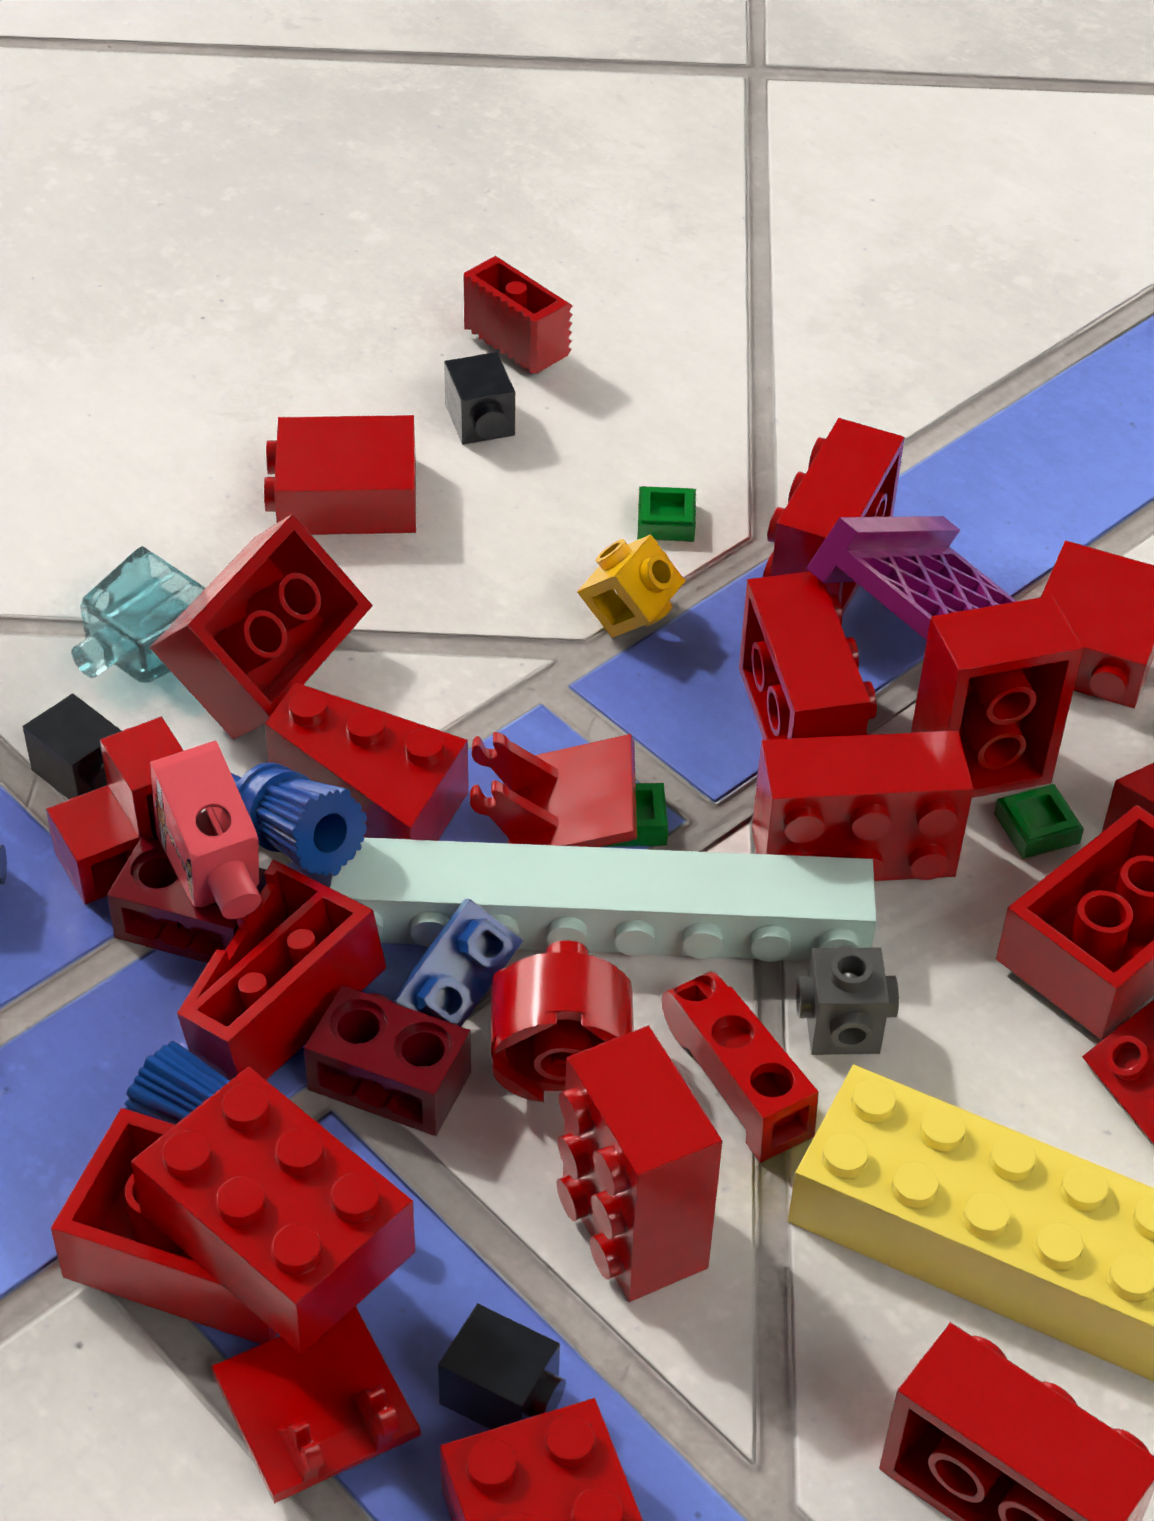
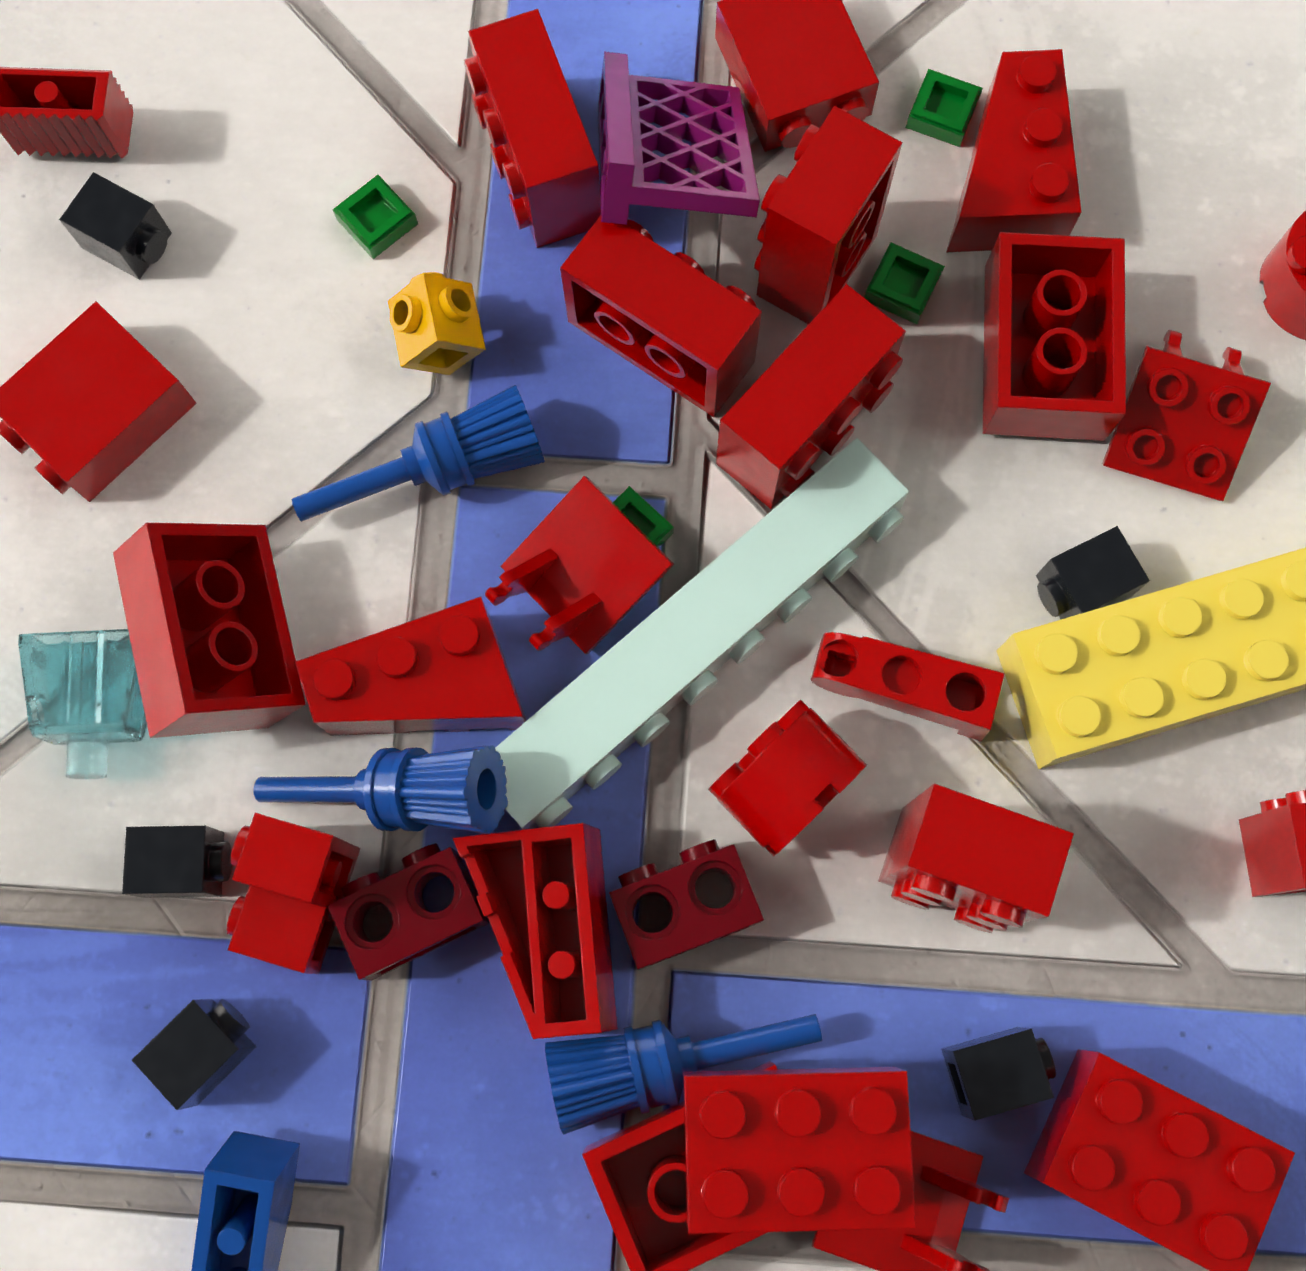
camera: 40 degrees left, 30 degrees up
coral torso [150,740,262,919] -> none
blue hips [392,899,524,1027] -> none
dark grey brick [796,946,899,1055] -> none
none -> blue piece [291,385,545,522]
none -> black brick [1036,526,1150,619]

